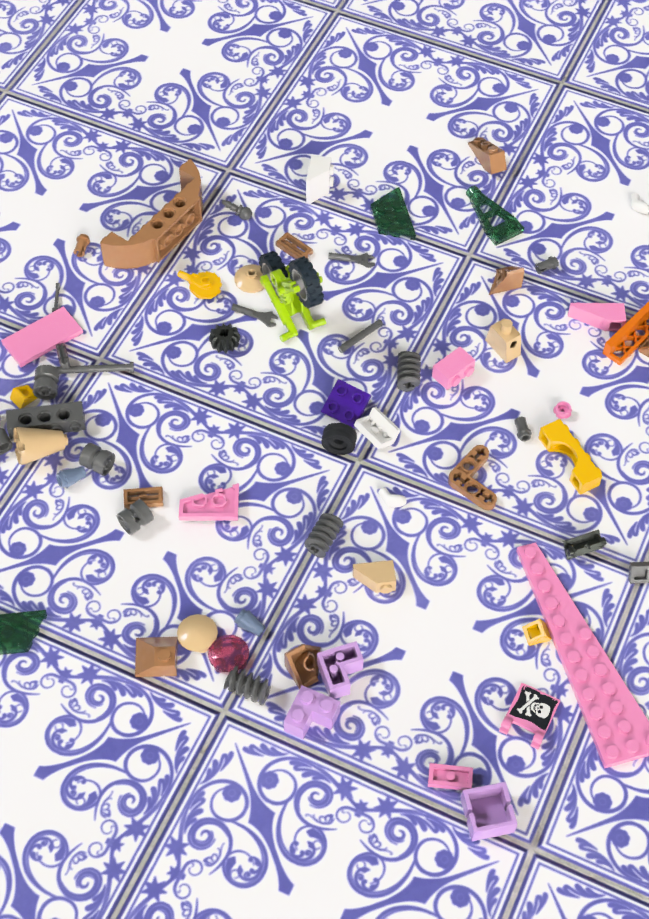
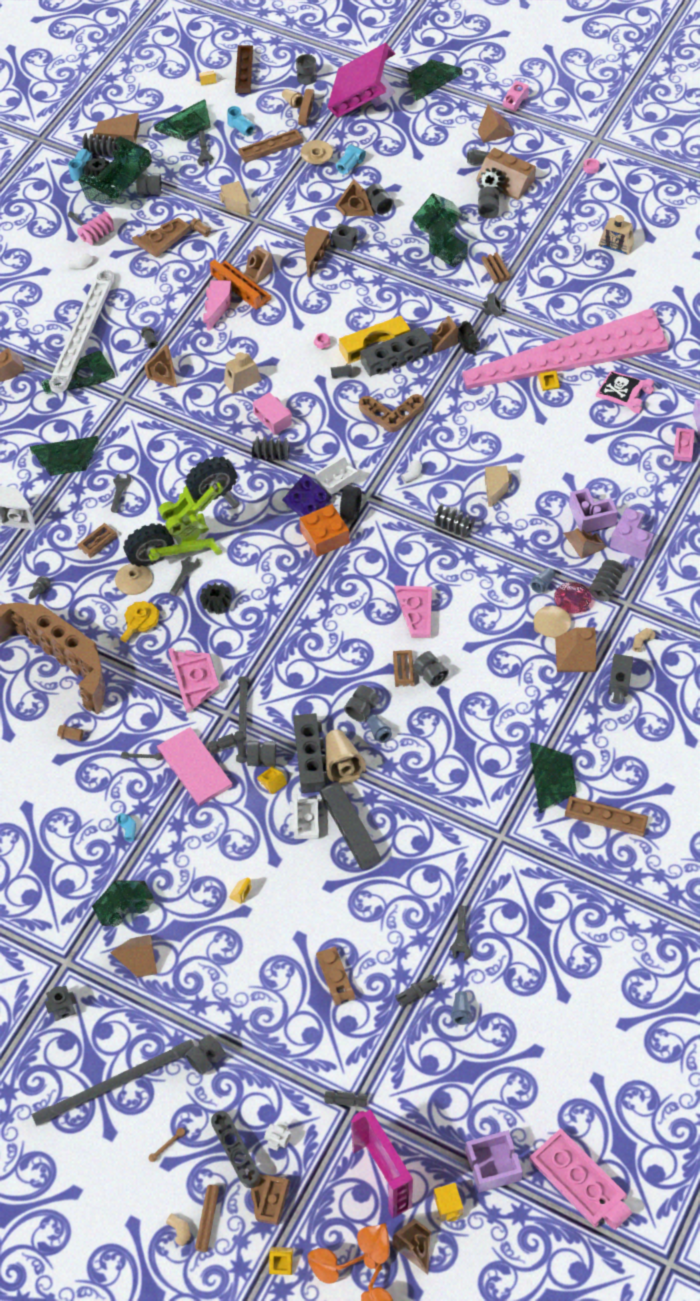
camera: 85 degrees left, 0 degrees up
none -> white plate [49,269,114,393]
none -> bright pink wing [168,648,220,713]
none -> orange brick [299,504,350,557]
none -> dark grey brick [360,327,432,376]
none -> medium nougat slope [430,316,458,353]
none -> dark grey torso [608,654,633,704]
none -> tan arm [632,628,655,652]

